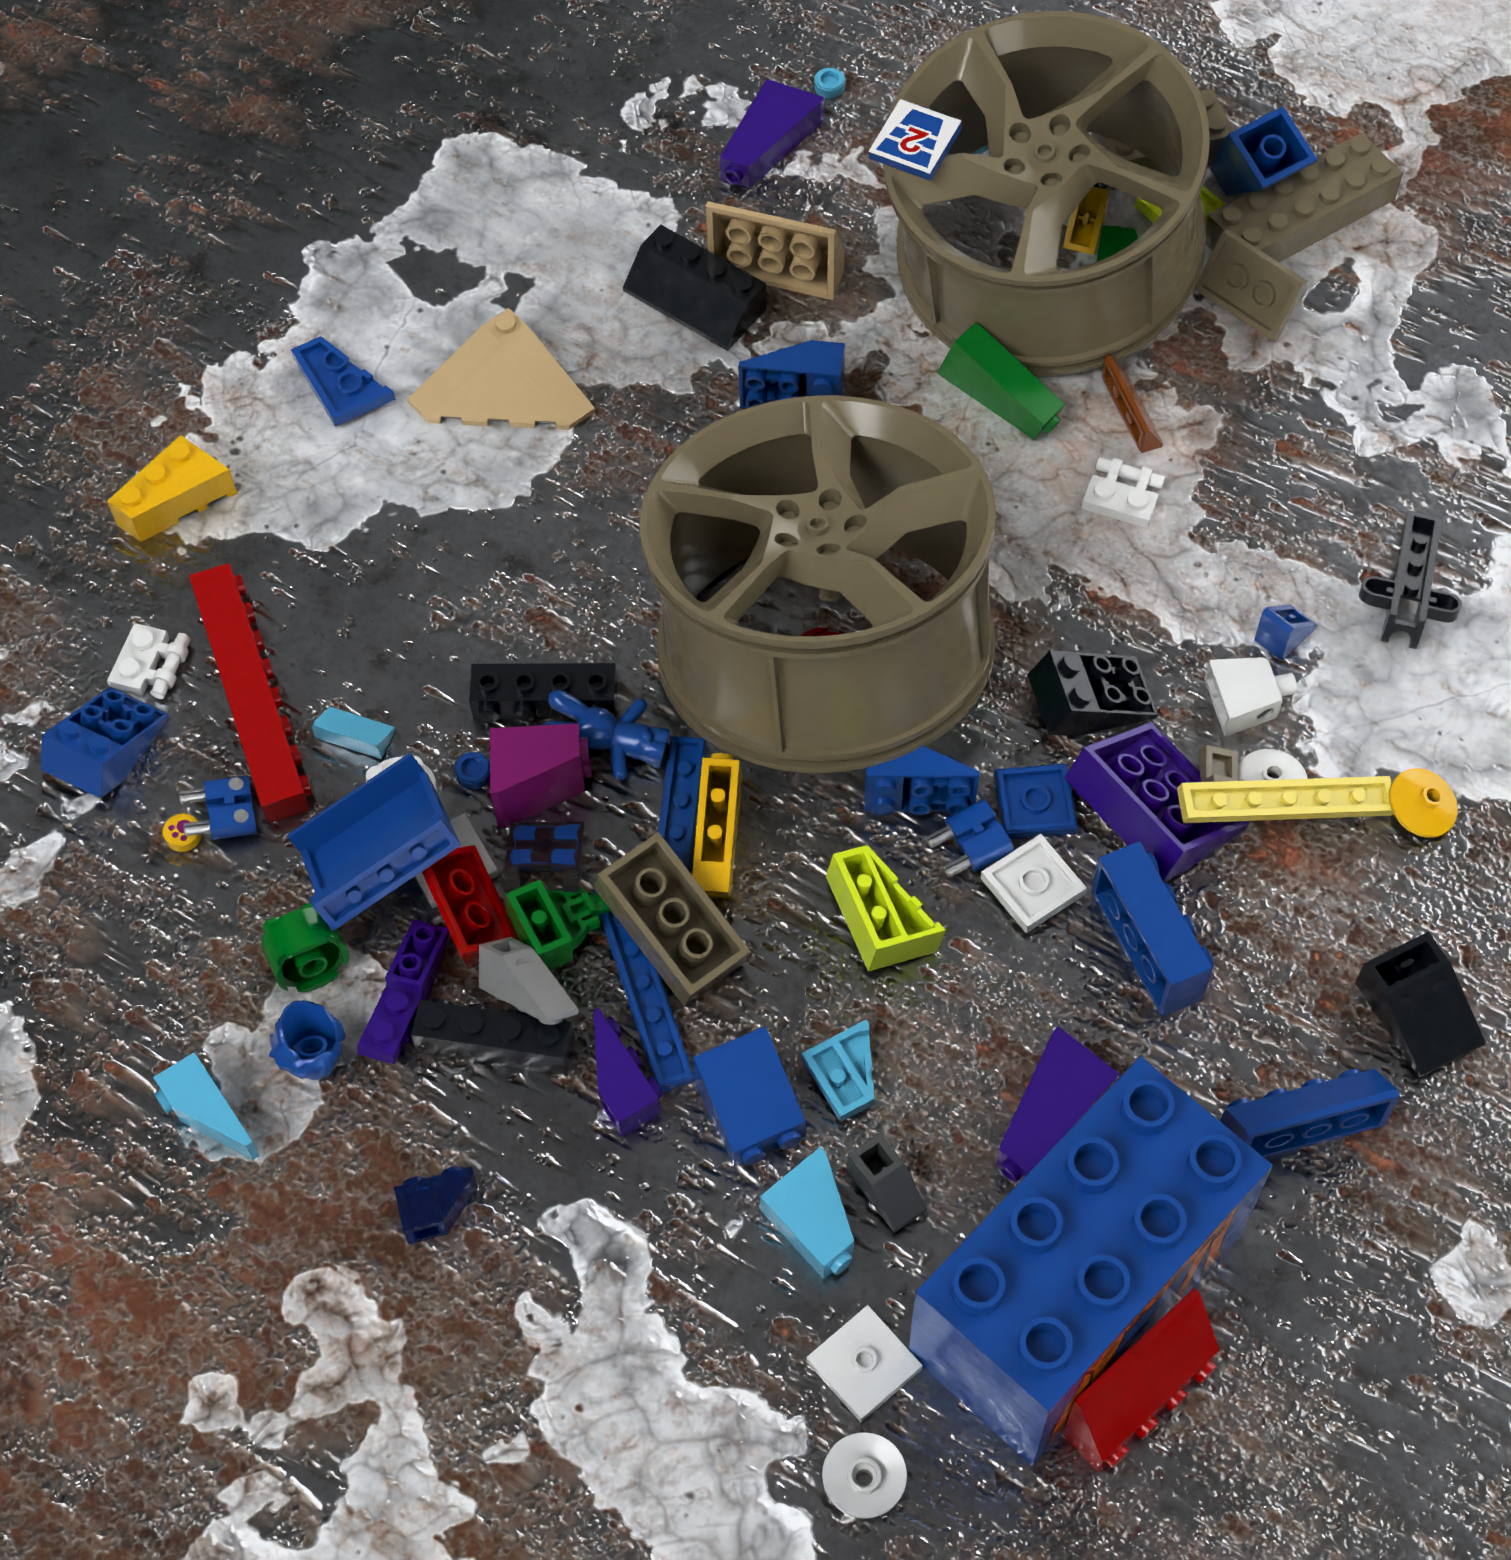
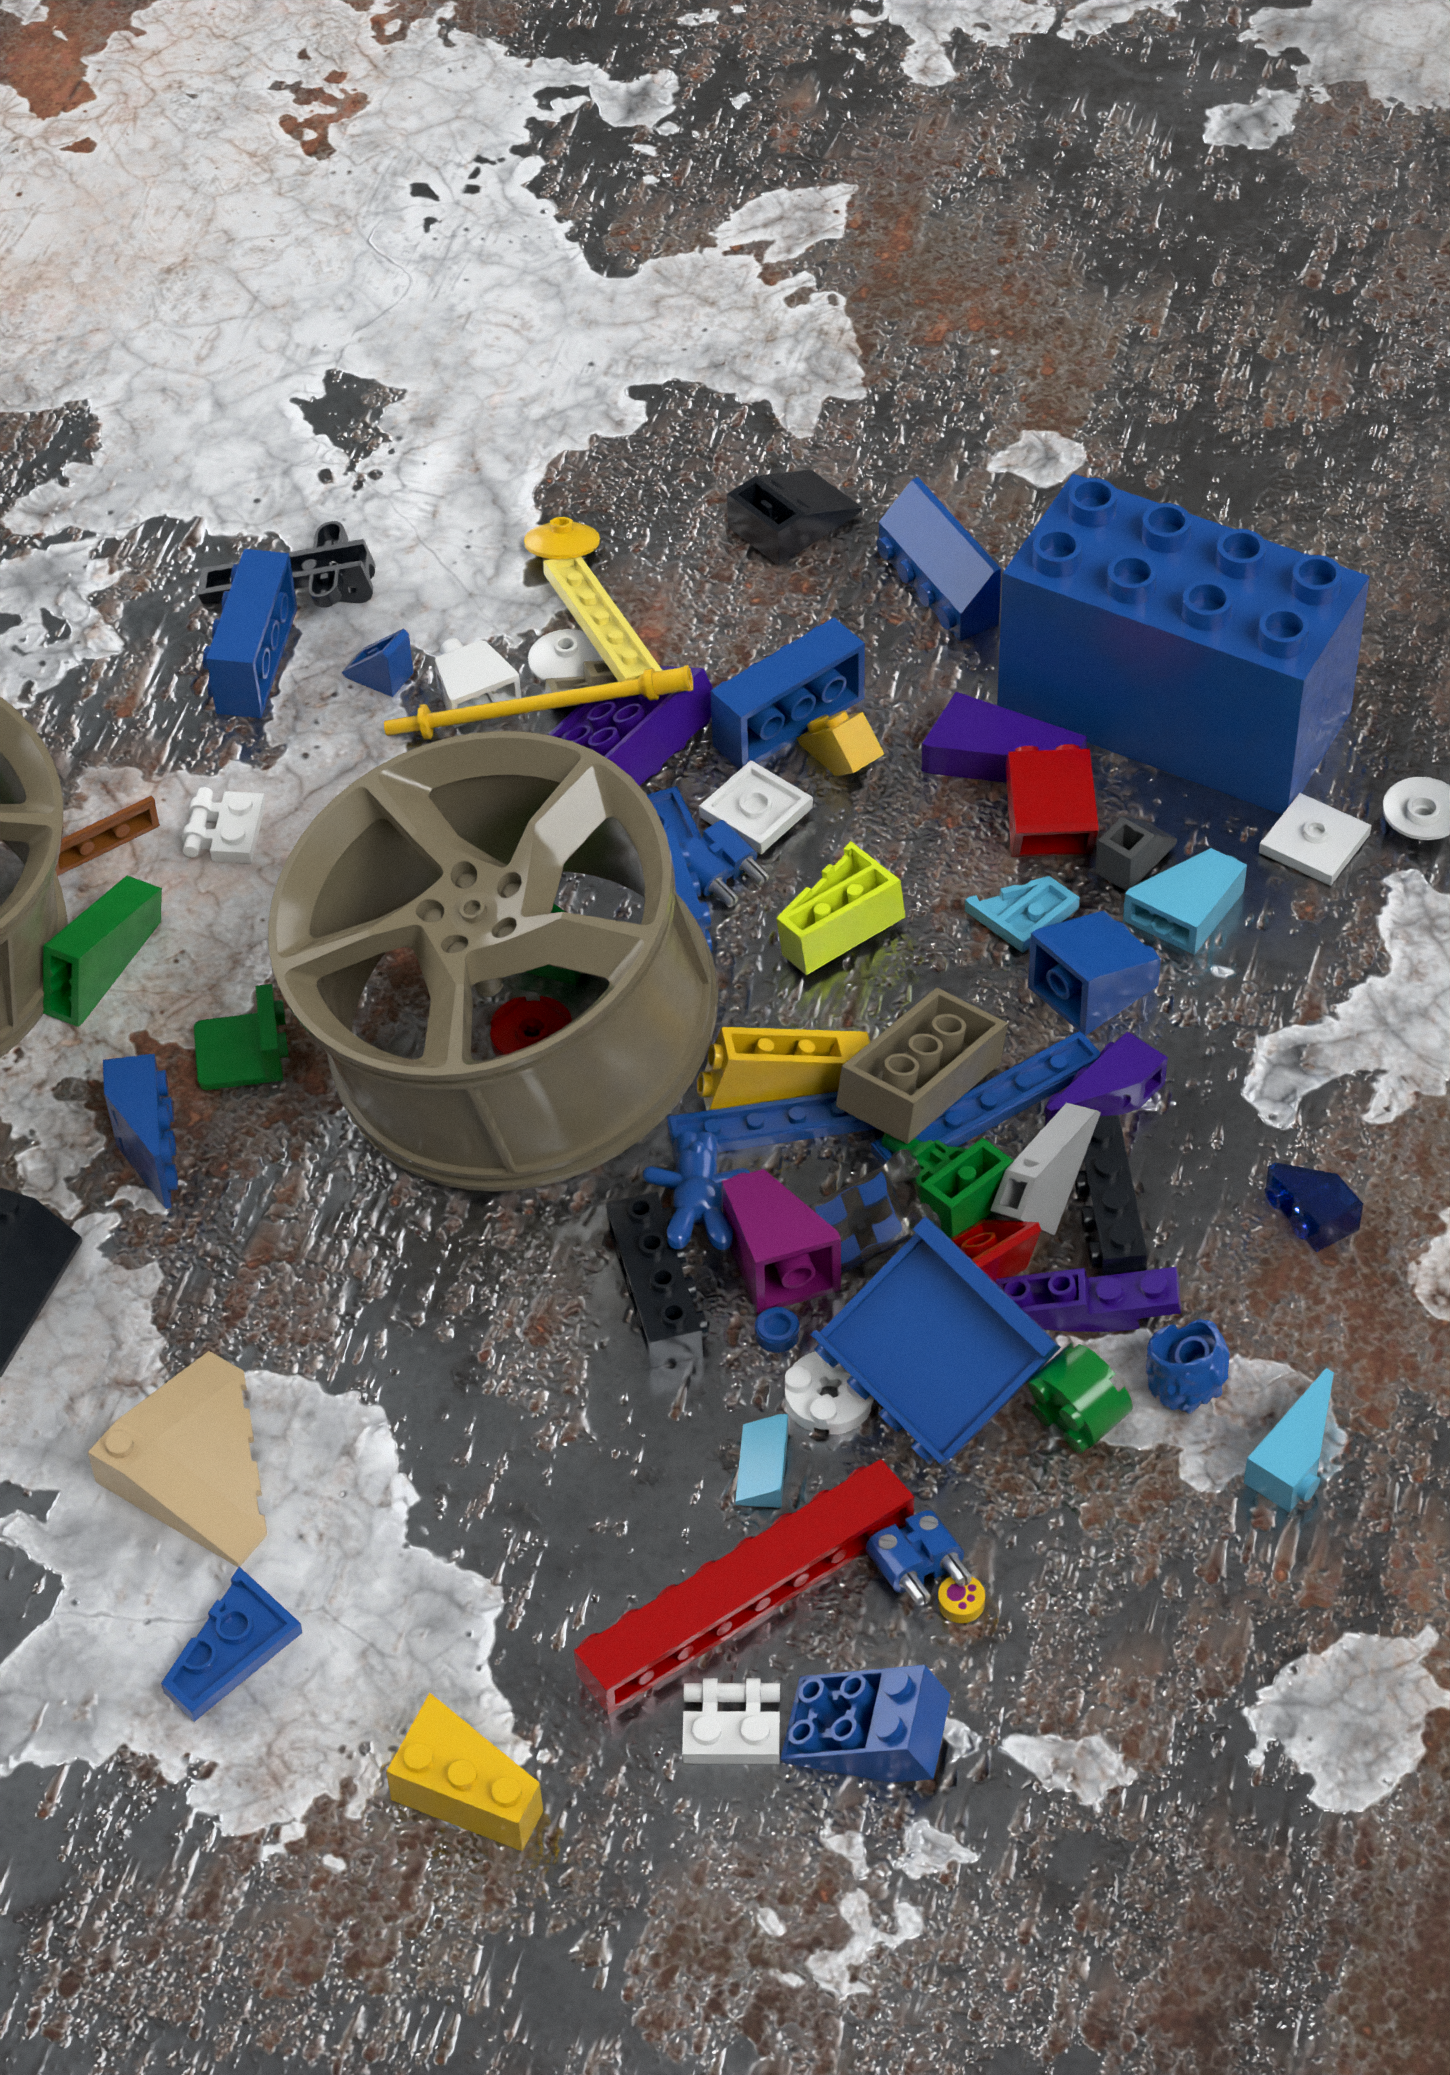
camera: 105 degrees left, 10 degrees down
none -> blue brick [202,549,298,718]
none -> yellow bar [384,665,693,740]
none -> yellow slope [797,710,884,776]
none -> red slope [1006,744,1099,857]

